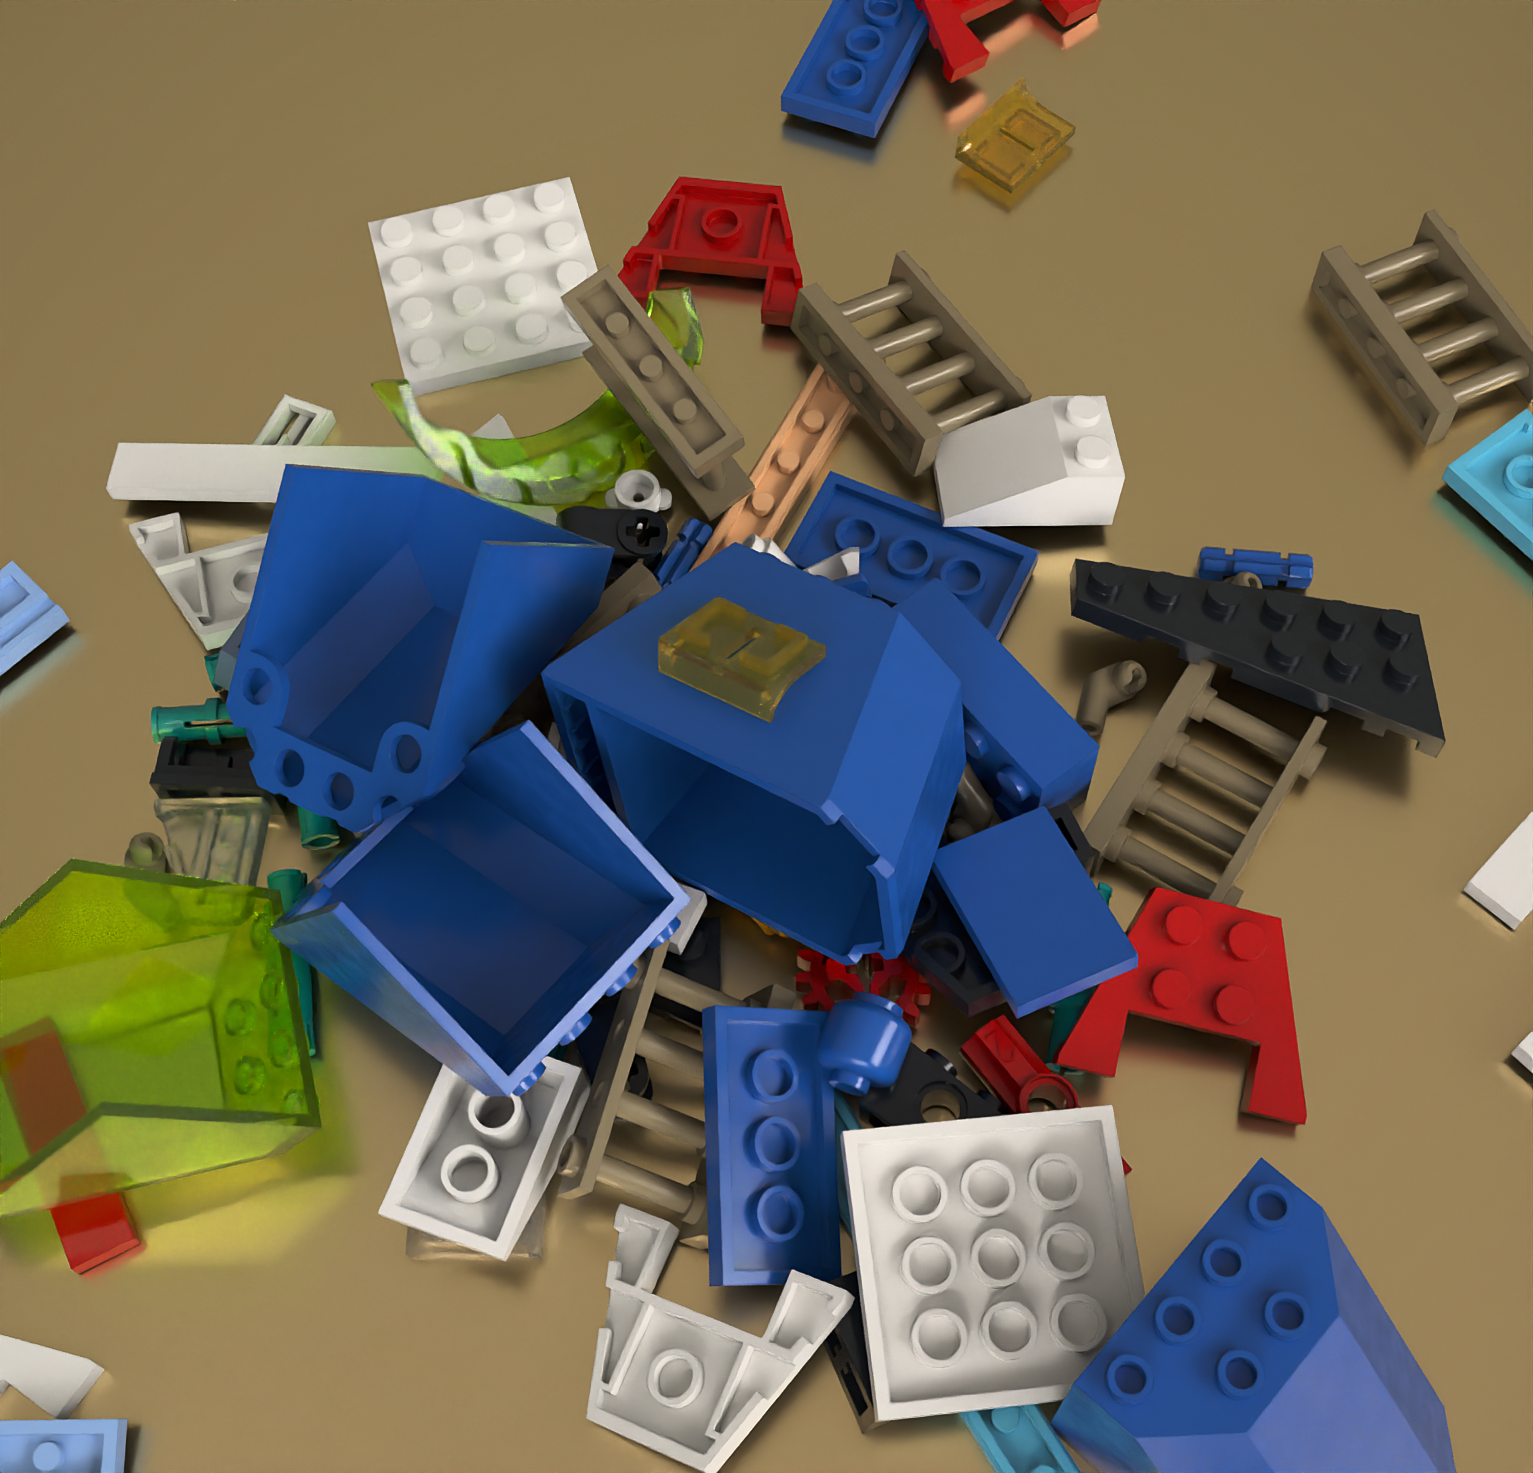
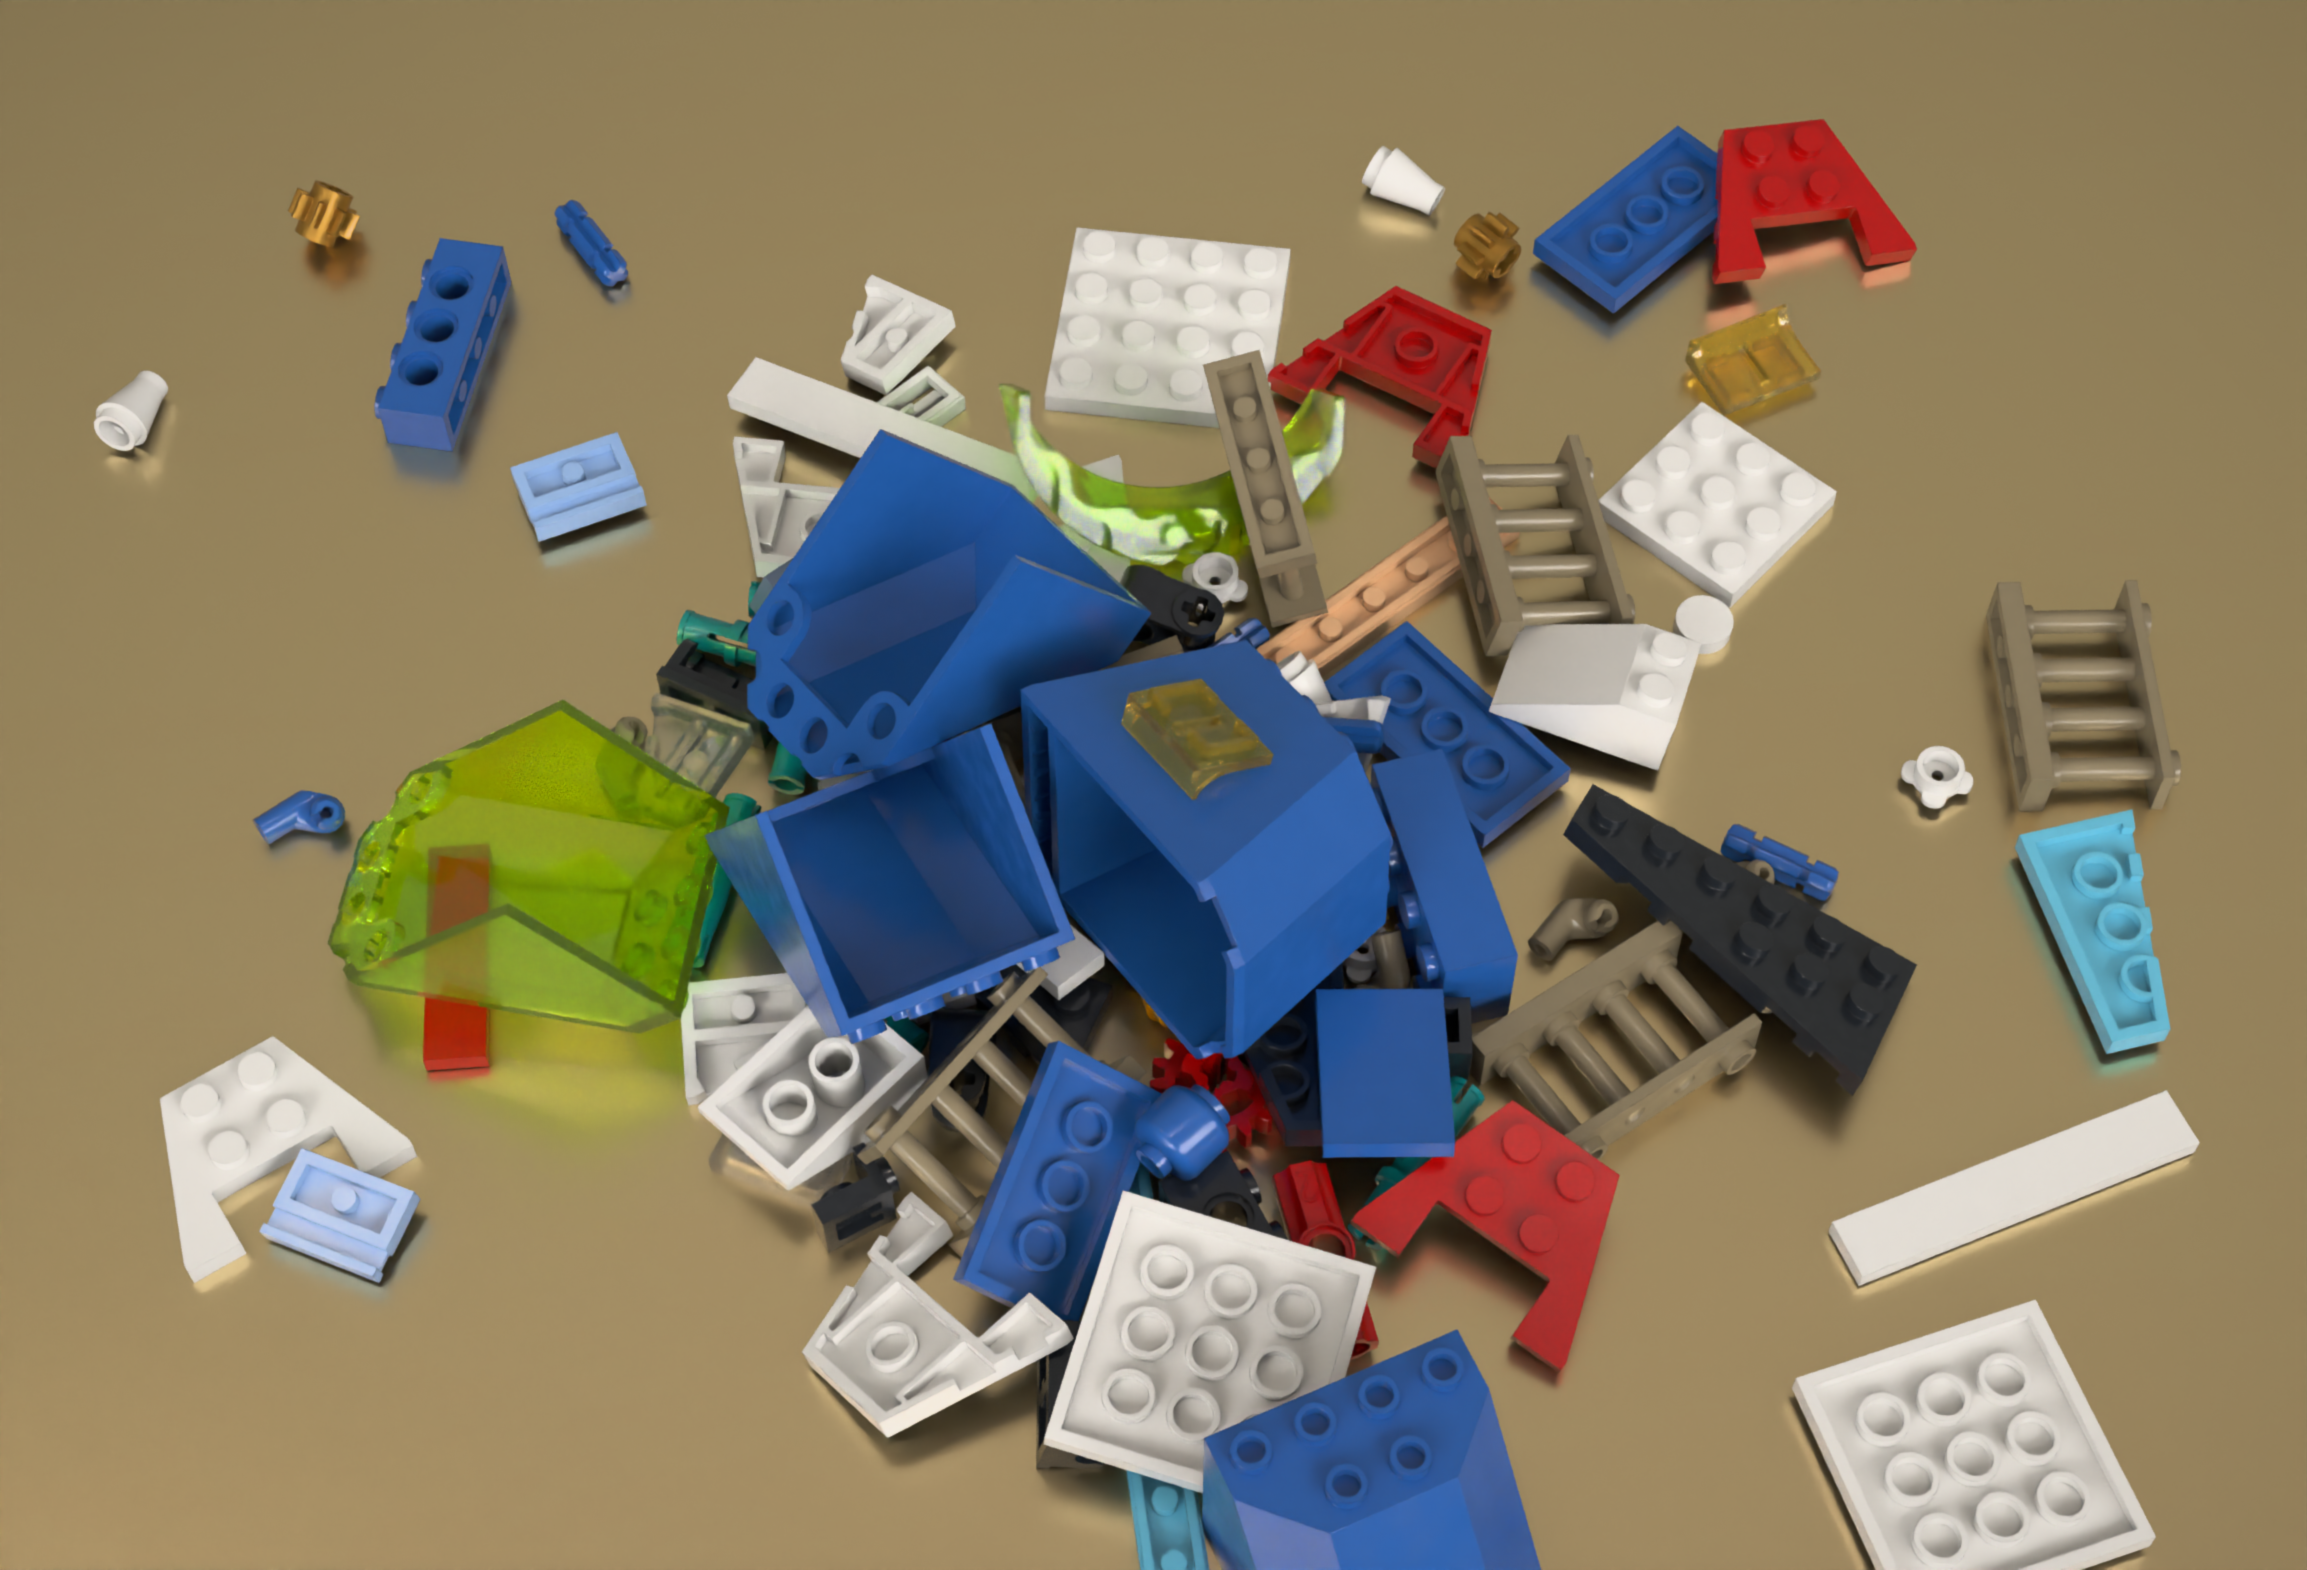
camera: 20 degrees right, 5 degrees down
none -> white wing [679,973,807,1105]
none -> black bracket [811,1142,900,1253]
none -> white wing [840,275,956,395]
none -> white cone [1362,146,1445,216]
none -> pearl gold gear [1454,212,1521,280]
none -> white plate [1598,402,1837,608]
none -> white tile [1673,595,1734,654]
none -> white plate [1901,746,1973,809]

